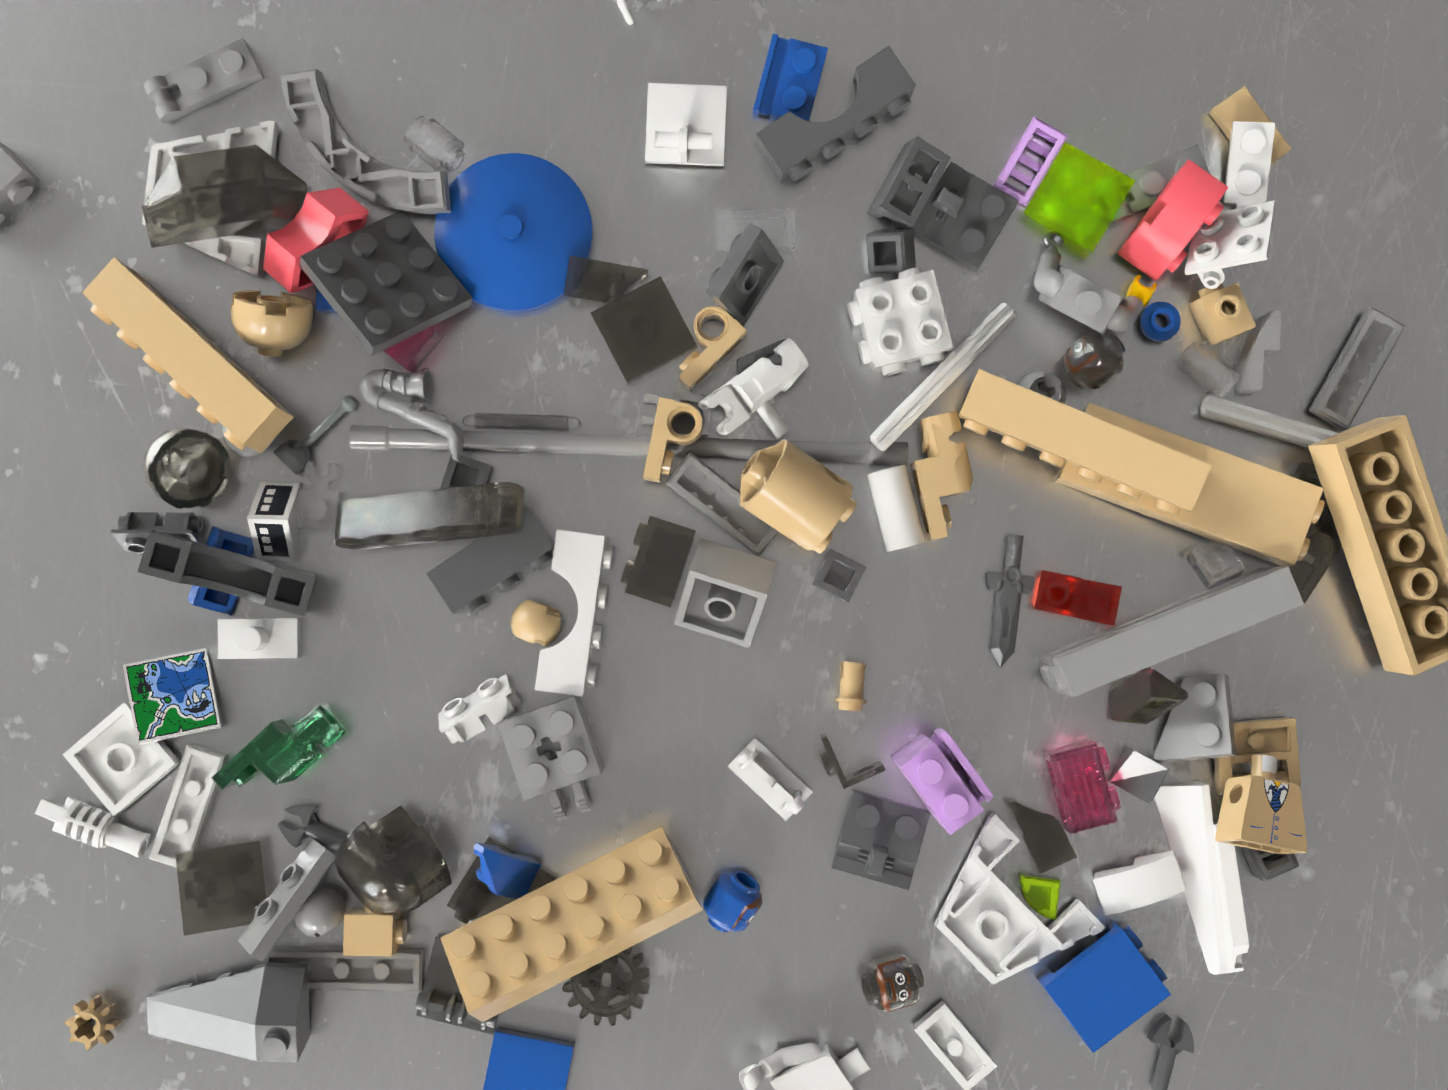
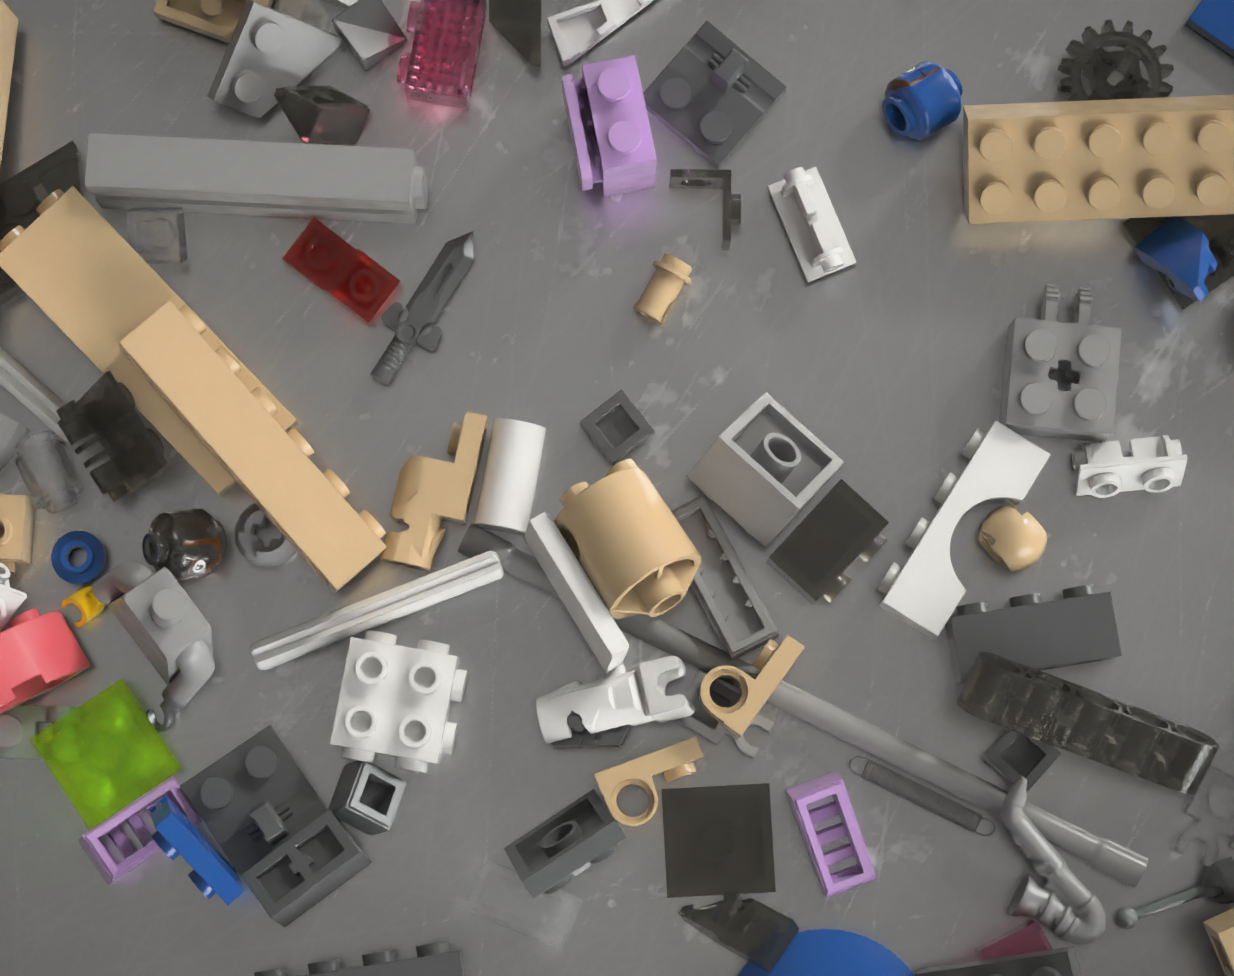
camera: 155 degrees left, 5 degrees down
none -> clear smoke hinge [56,371,168,502]
none -> blue plate [149,794,245,906]
none -> white tile [524,512,629,673]
none -> lavender slope [785,772,877,898]

